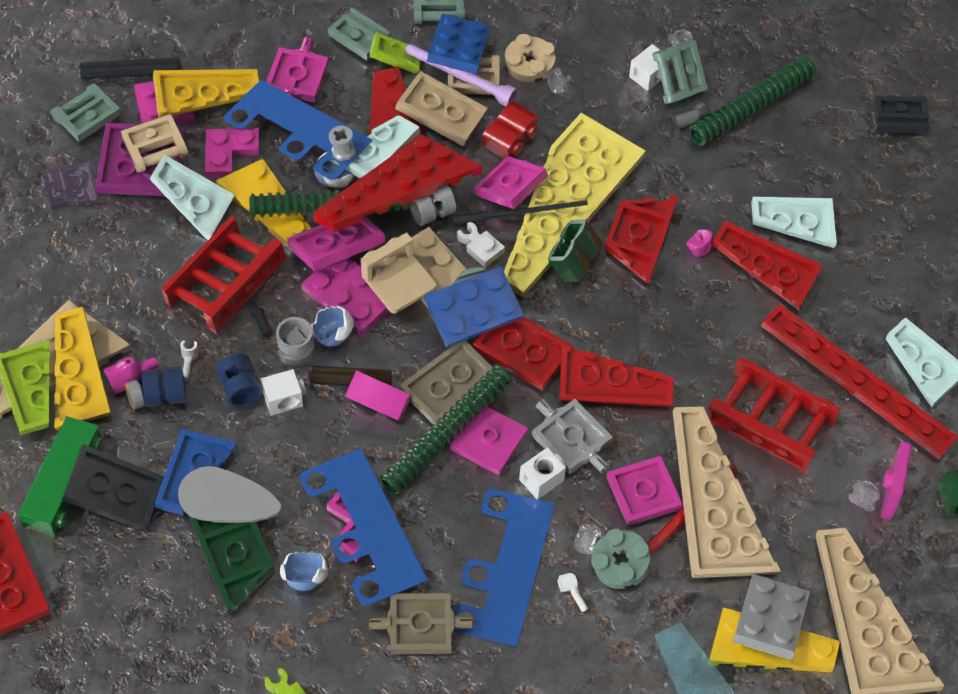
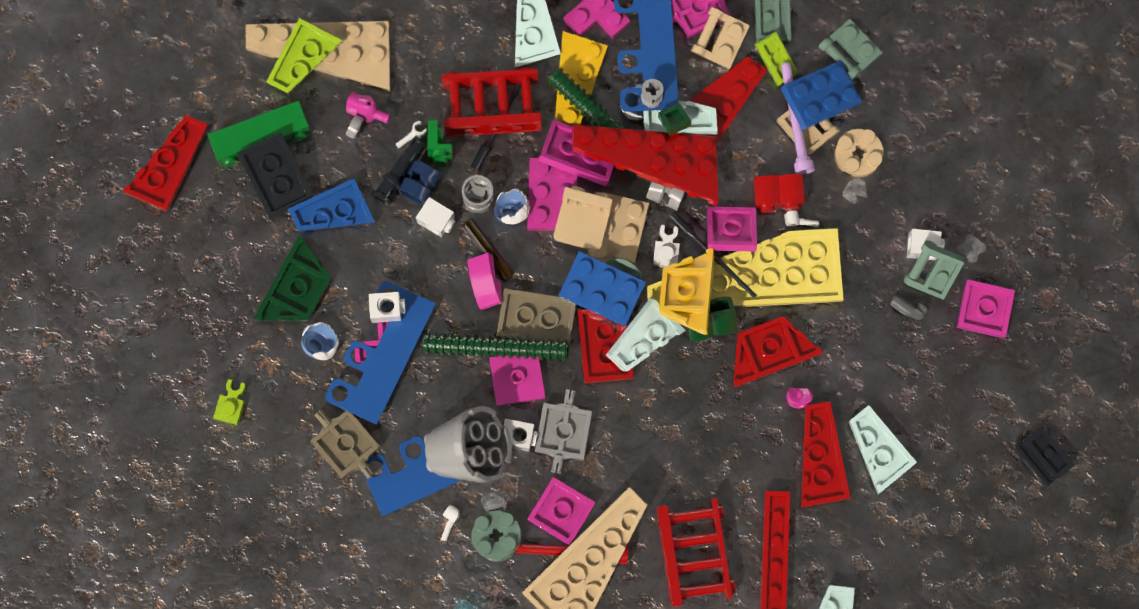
camera: 50 degrees right, 20 degrees up
yellow wing [54,307,112,431] -> none
dark blue wheel [142,366,186,407] -> none
light grey shield [178,466,281,523] -> none
tan plate [395,71,488,146] -> none
red wing [559,344,674,407] -> none
dark green piece [690,56,816,146] -> none
none -> white brick [369,292,406,323]
none -> black pin [371,137,426,206]
none -> light grey cone [424,406,512,483]
none -> green bracket [428,120,452,165]
none -> light aqua wing [606,298,686,372]
none -> dark green plate [658,103,691,136]
none -> yellow wing [659,248,715,335]
none -> tan plate [691,7,750,69]
none -> white hand [784,211,819,227]
none -> dark pink plate [956,279,1015,339]

